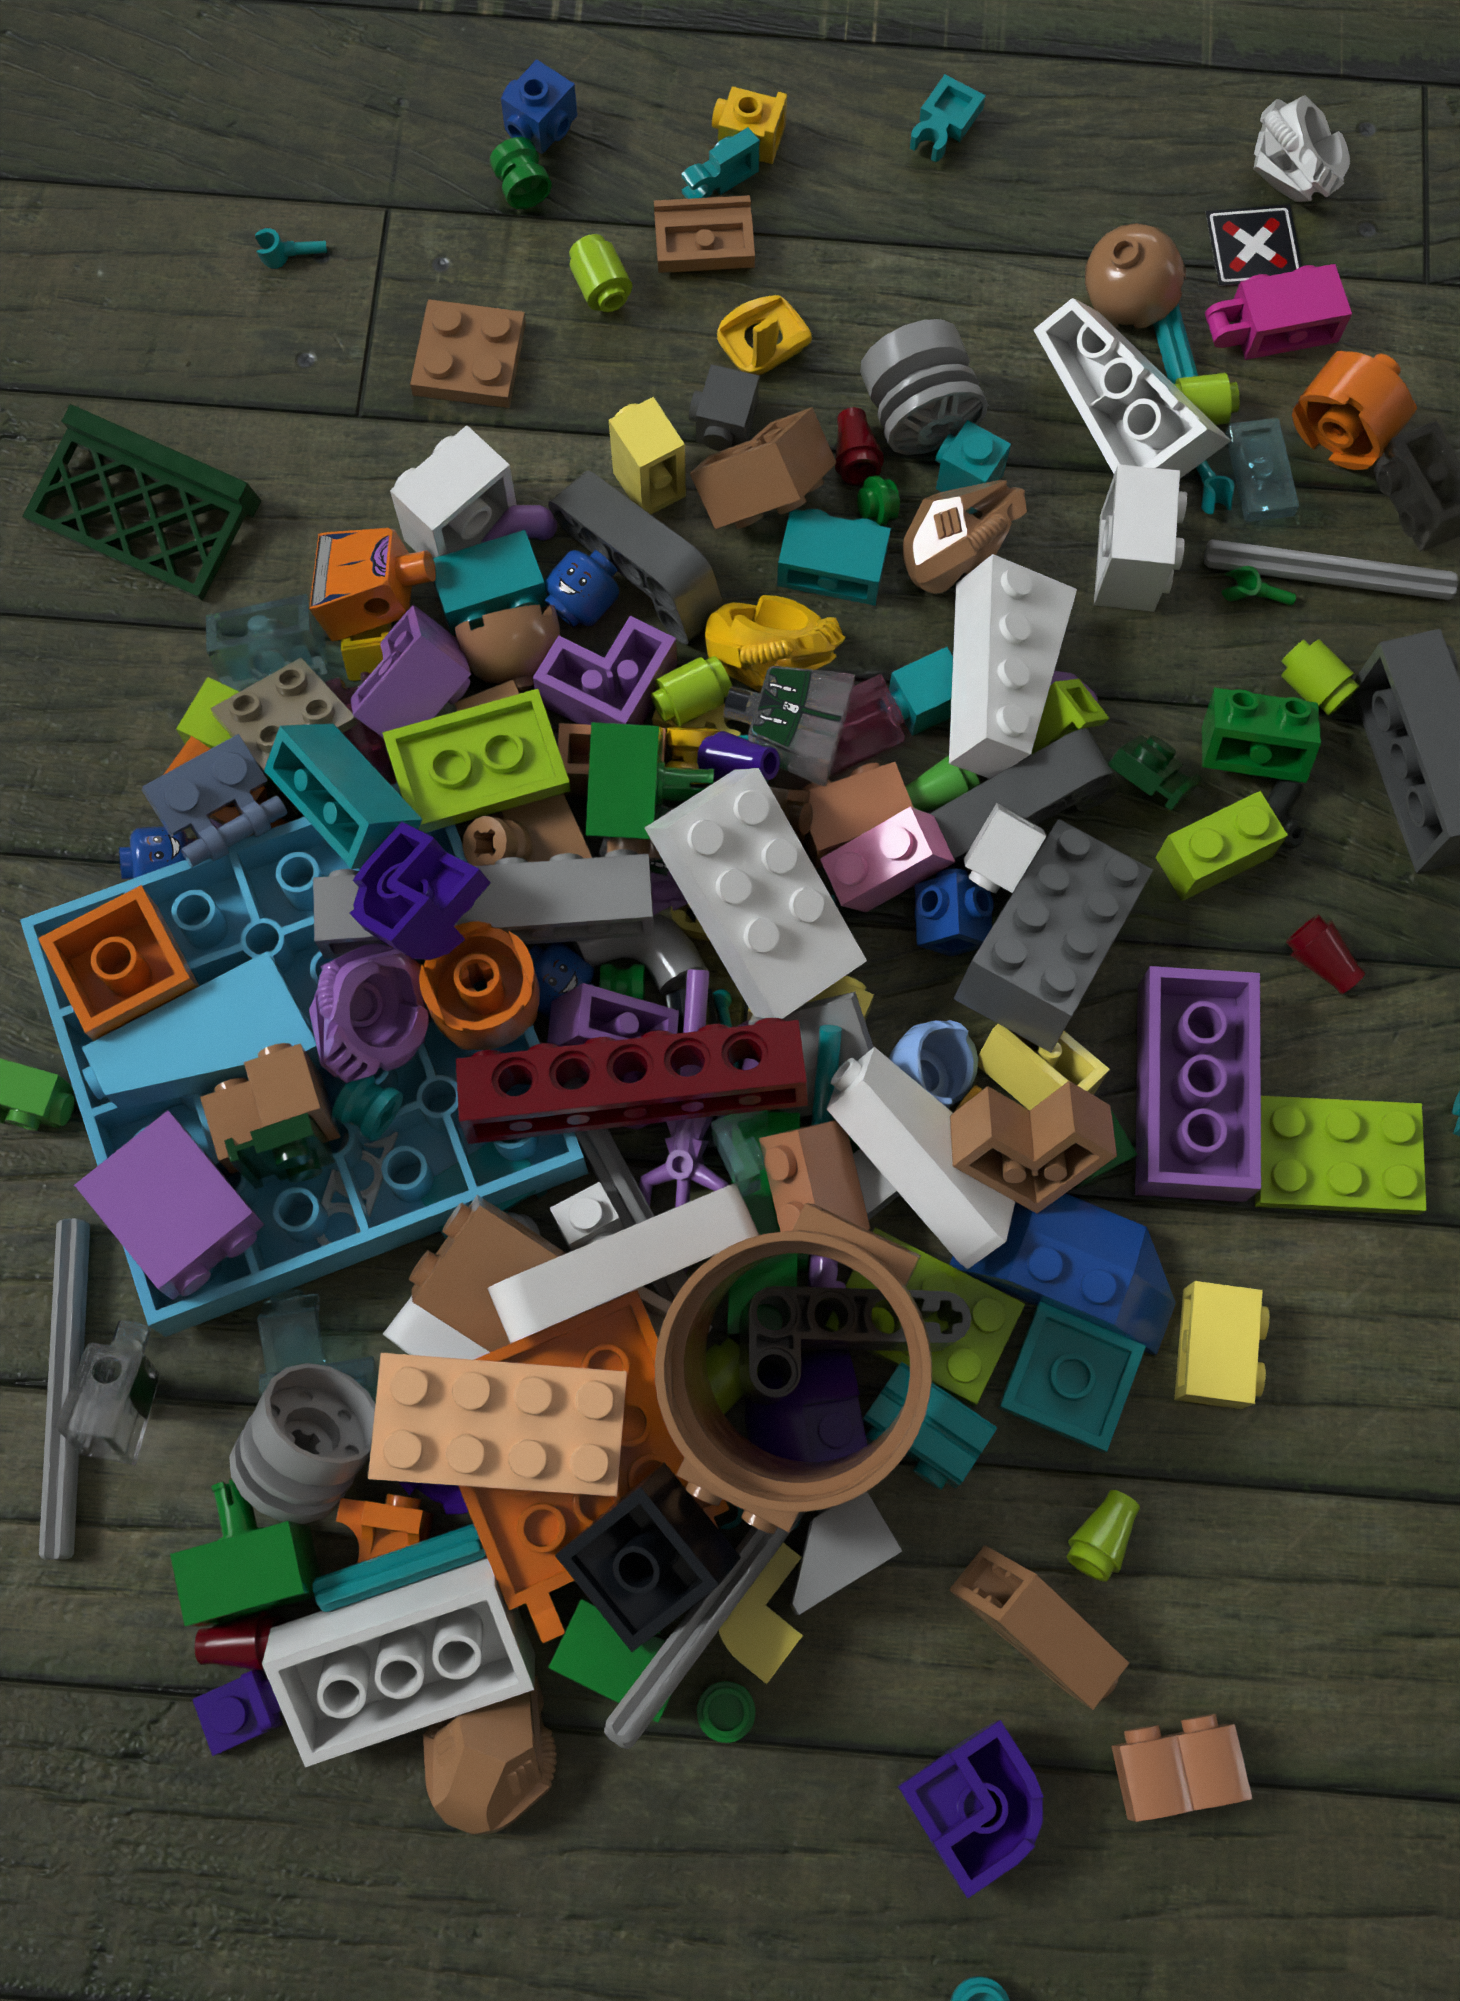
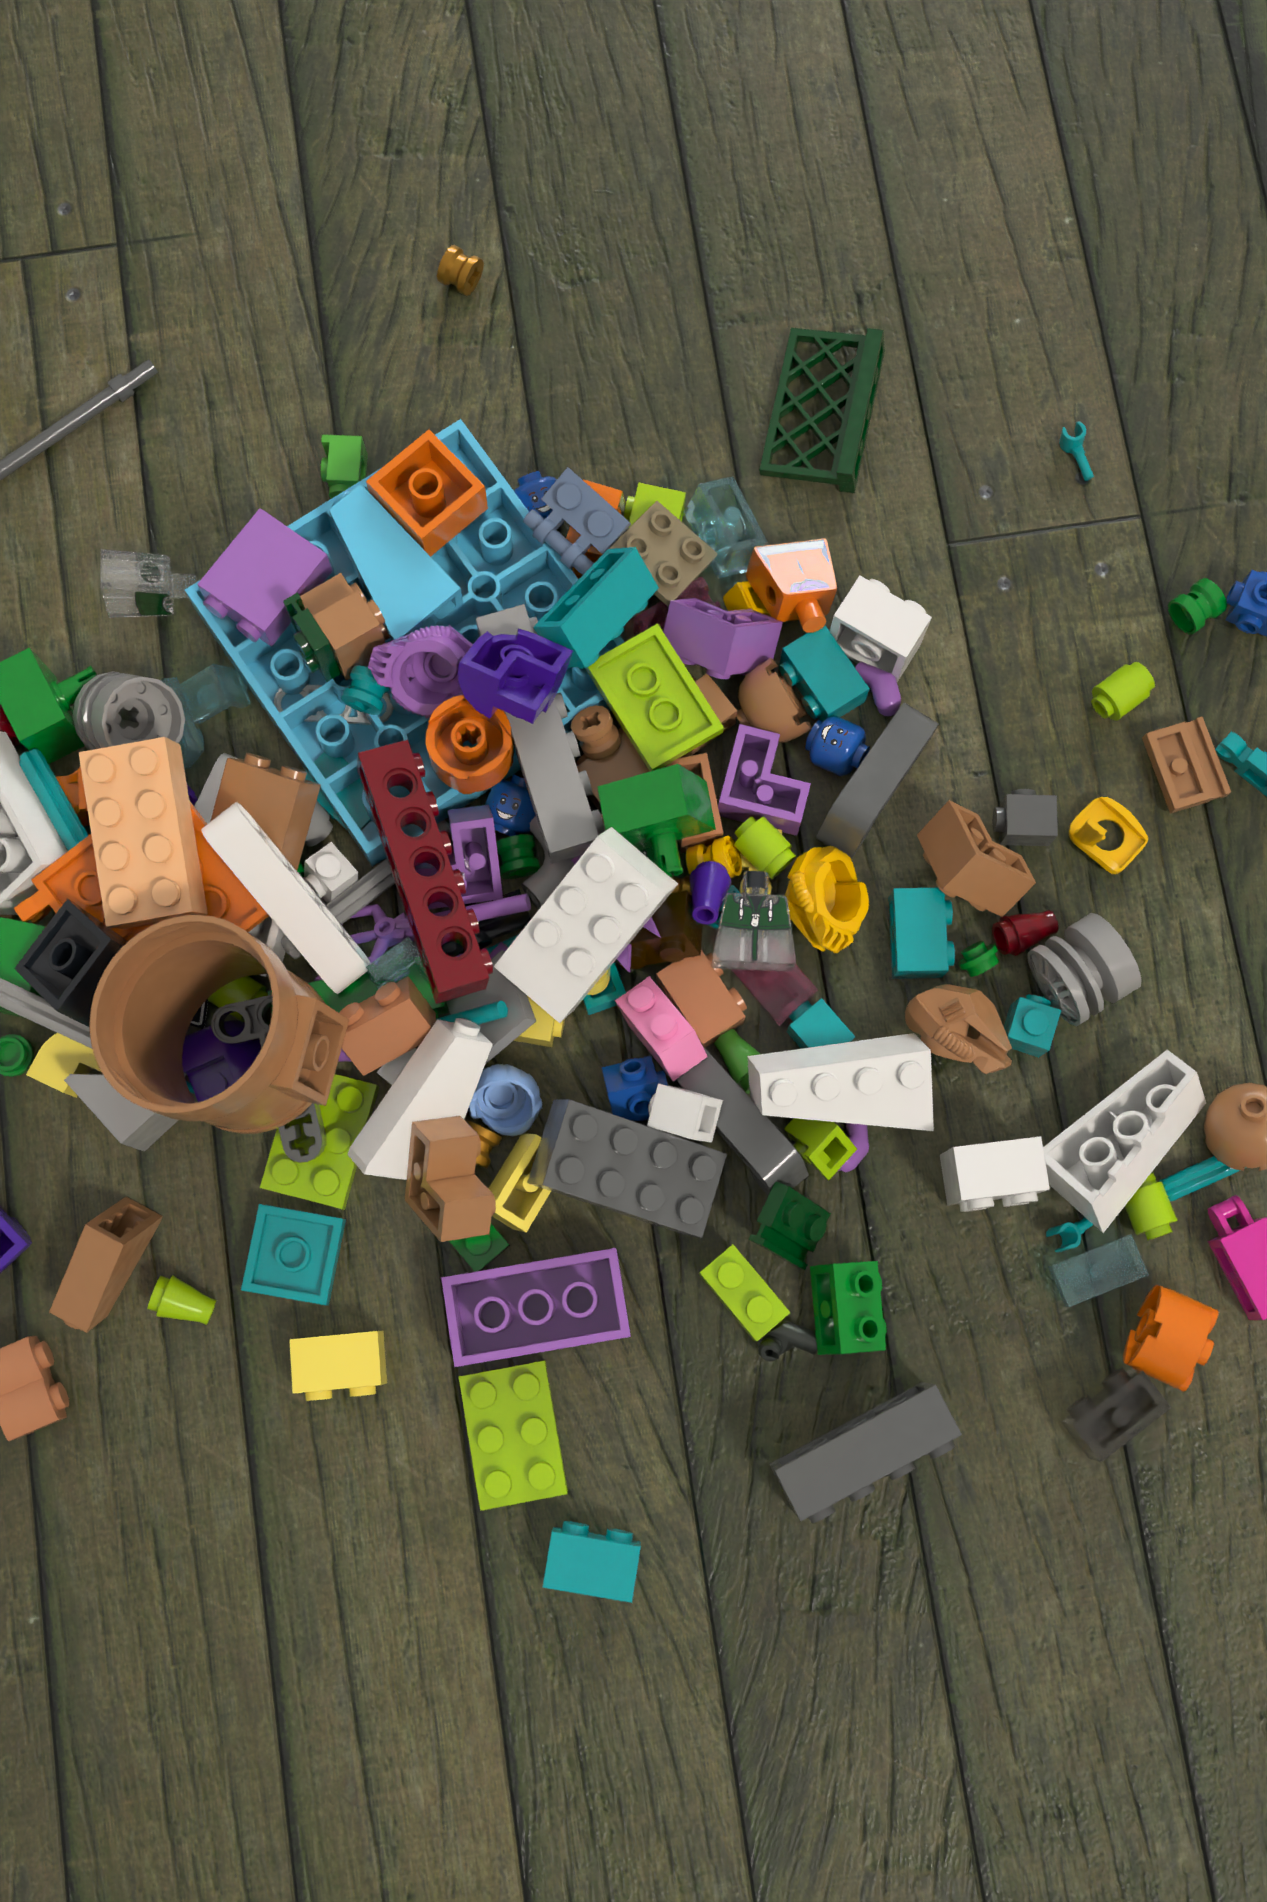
camera: 80 degrees right, 5 degrees up
light grey axle [39,1218,90,1560] -> none
medium nougat plate [410,299,526,408] -> none
light yellow brick [609,397,686,515] -> none
teal brick [862,1361,997,1490] -> none
blue wedge [949,1193,1176,1356] -> none
light grey axle [1204,539,1458,600] -> none
green hand [1221,566,1296,606] -> none
lime brick [1281,639,1360,716] -> none
dark red cone [1286,914,1366,995] -> none

